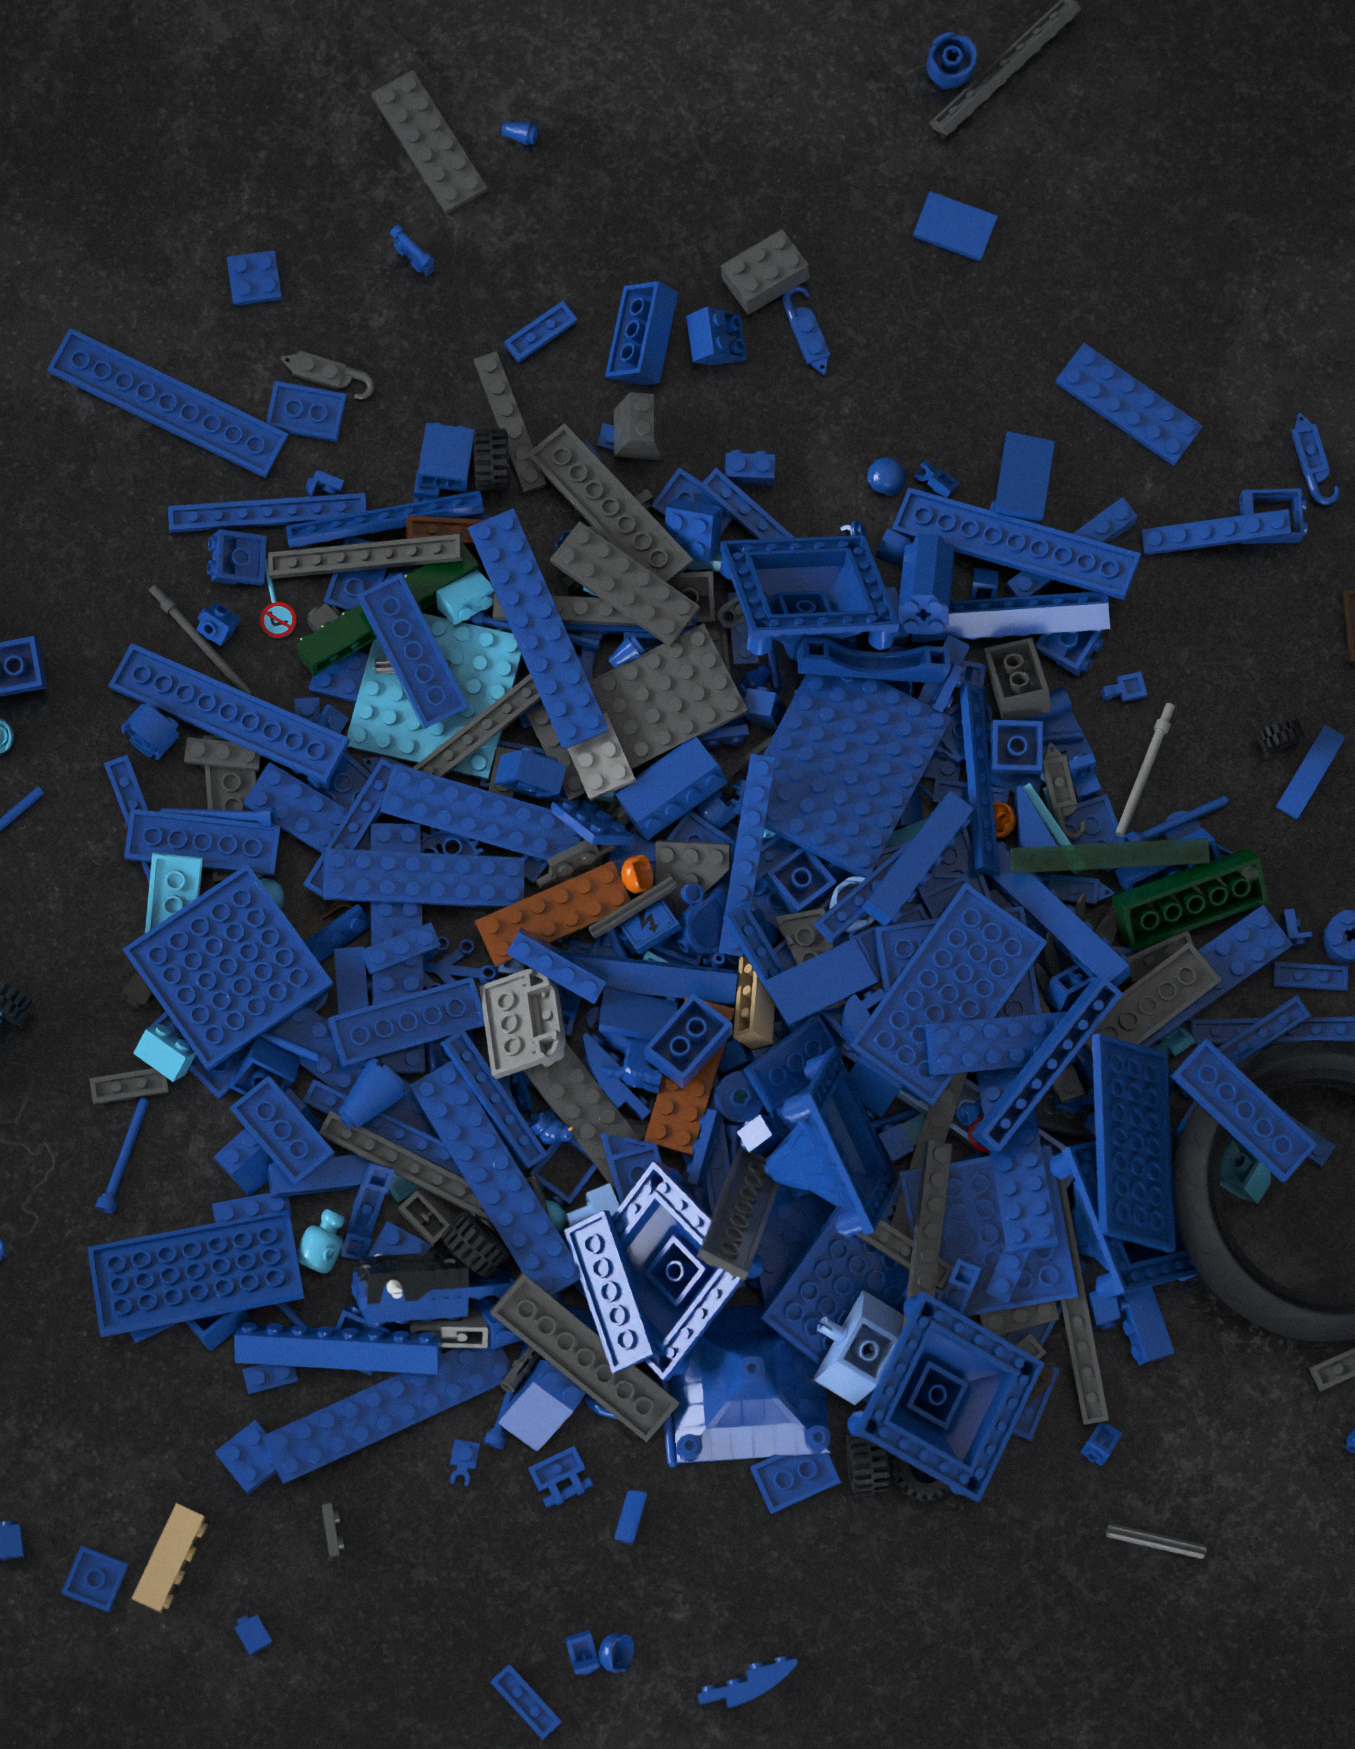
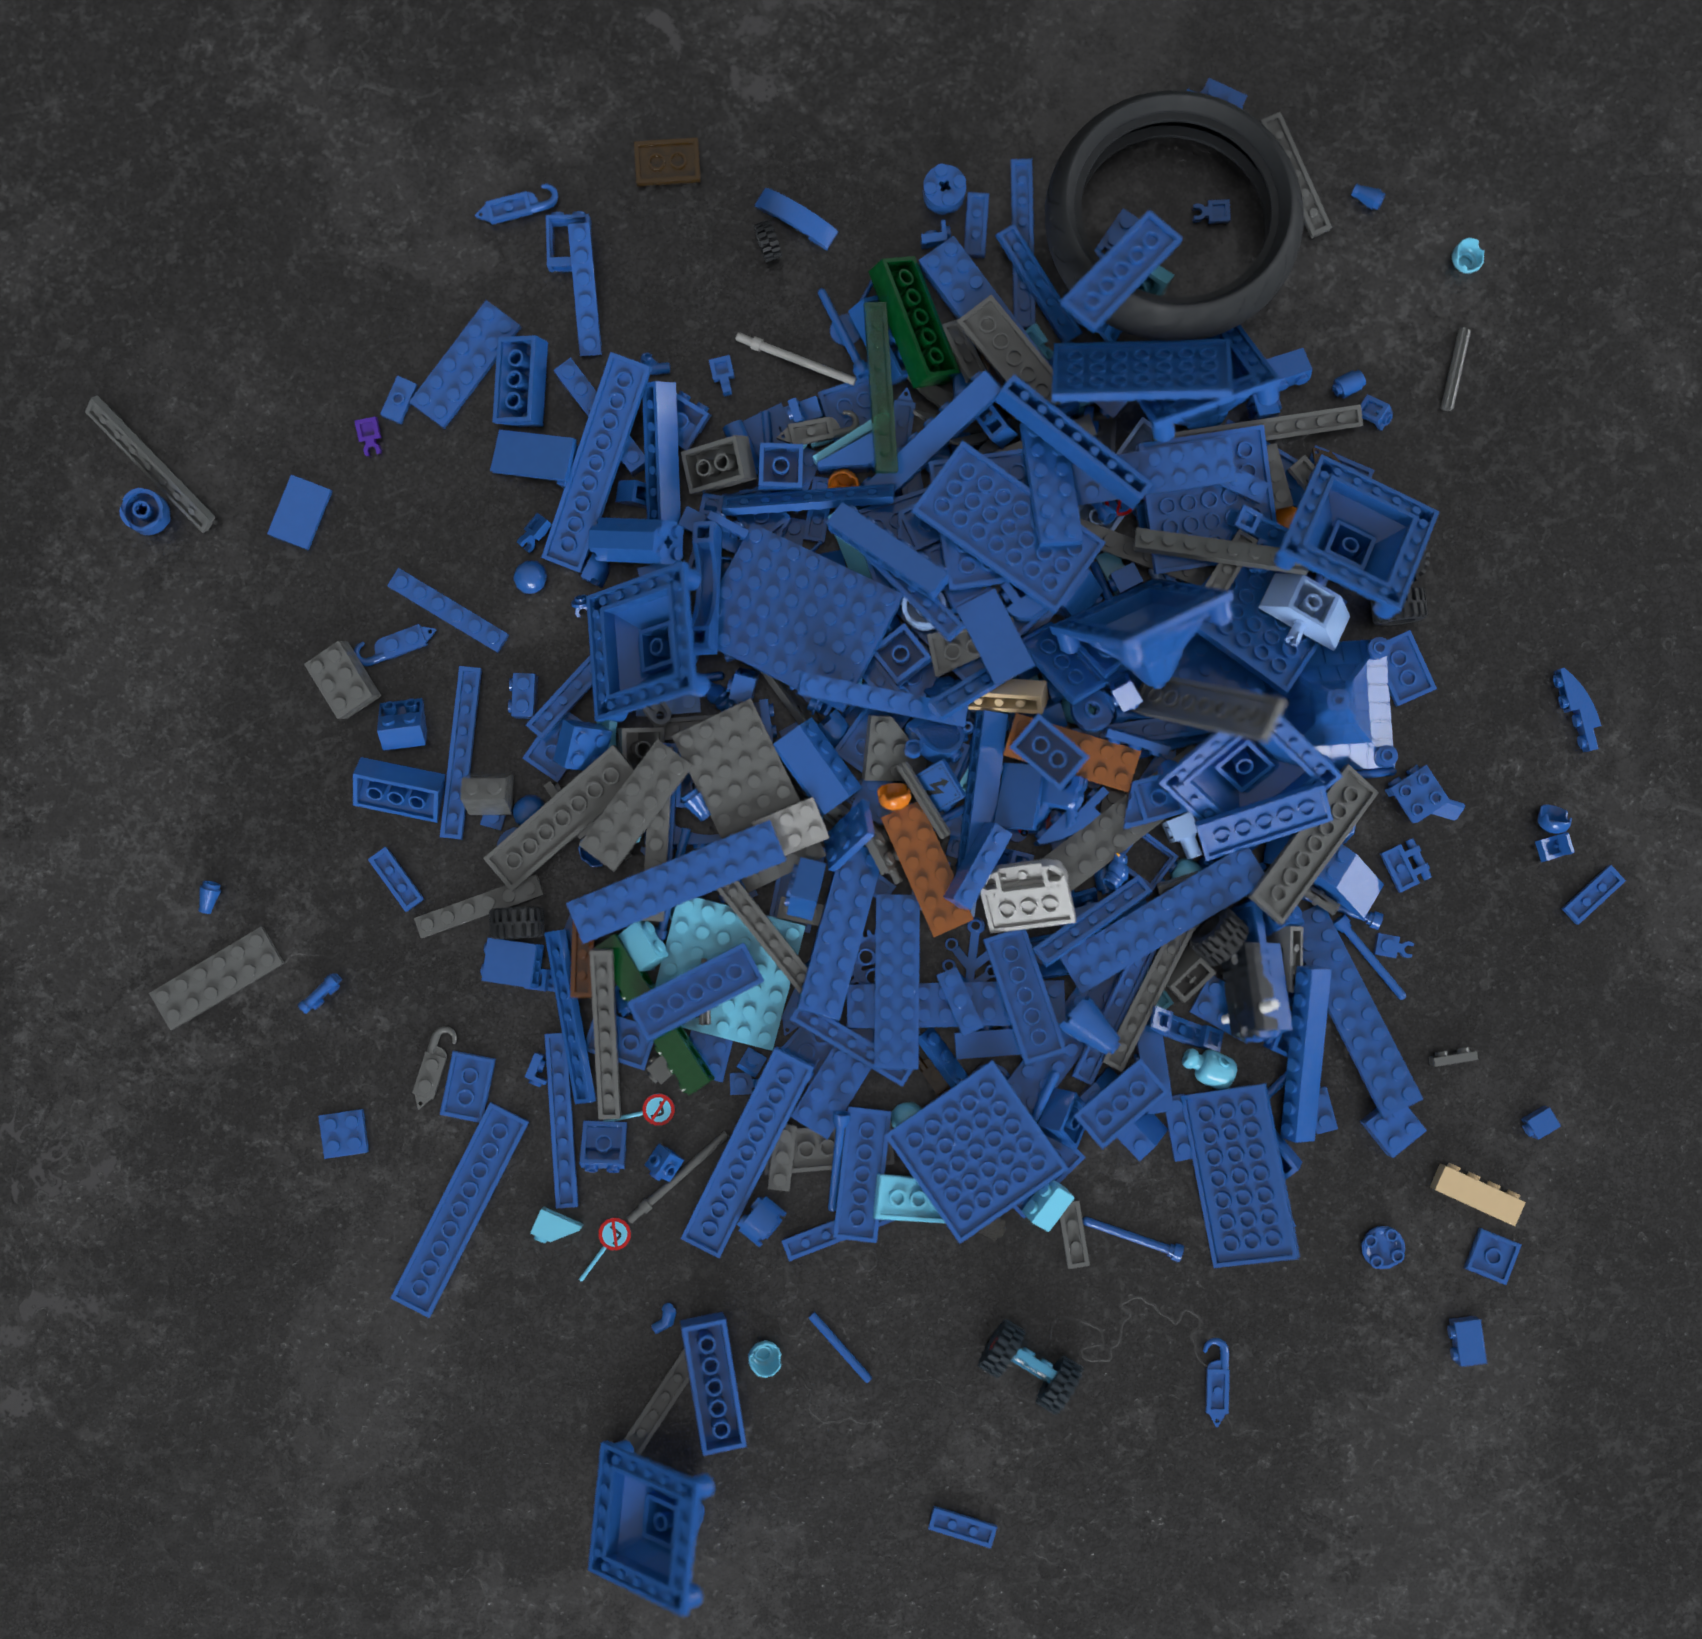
camera: 80 degrees left, 10 degrees up
none -> dark purple plate [355,417,382,456]
none -> blue plate [380,376,418,424]
none -> blue plate [387,568,509,653]
none -> blue plate [440,666,482,840]
none -> blue slope [493,335,548,427]
none -> blue hair [513,794,545,826]
none -> medium azure slope [530,1207,583,1243]
none -> piece [579,1218,631,1281]
none -> blue arm [640,353,670,375]
none -> blue arm [651,1303,676,1334]
none -> blue plate [1192,199,1231,224]
none -> blue brick [1332,370,1366,399]
none -> blue piece [1333,914,1406,1000]
none -> blue dish [1362,1226,1405,1269]
none -> blue bracket [1385,765,1449,823]
none -> medium azure hair [1452,237,1485,274]

